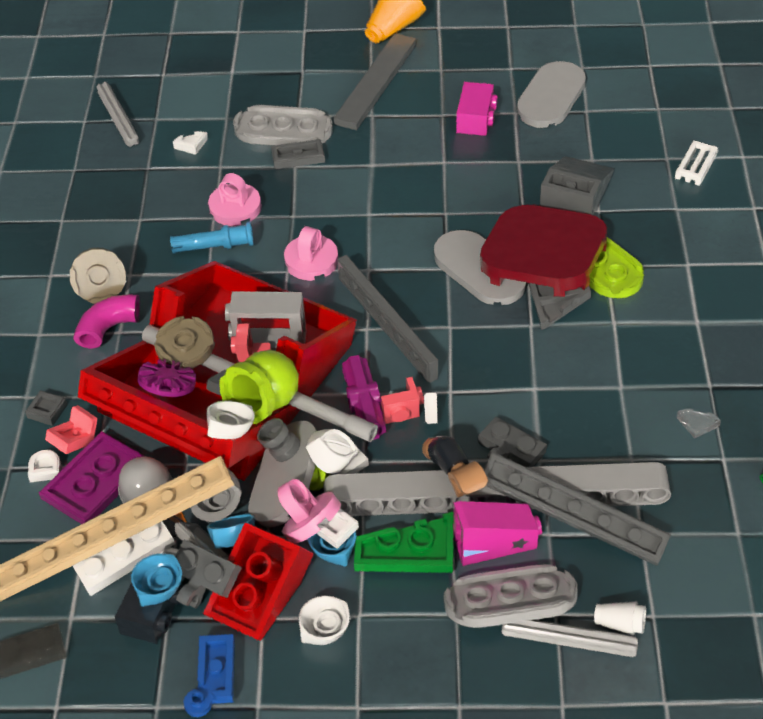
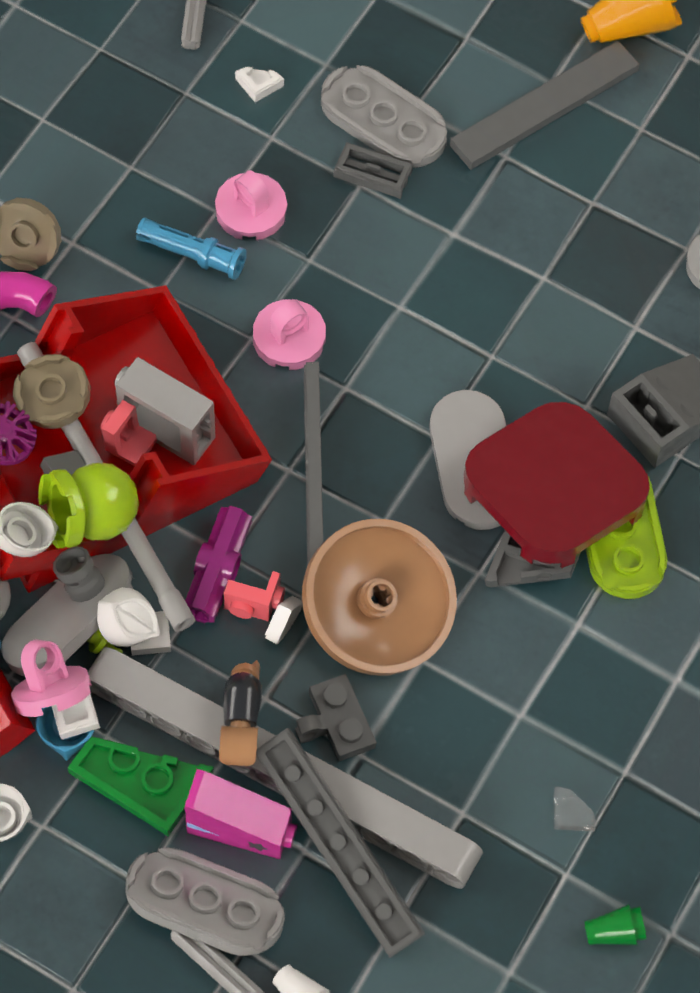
camera: 25 degrees right, 15 degrees up
dark pink brick [456,82,498,136] -> none
none -> medium nougat dish [302,519,457,676]

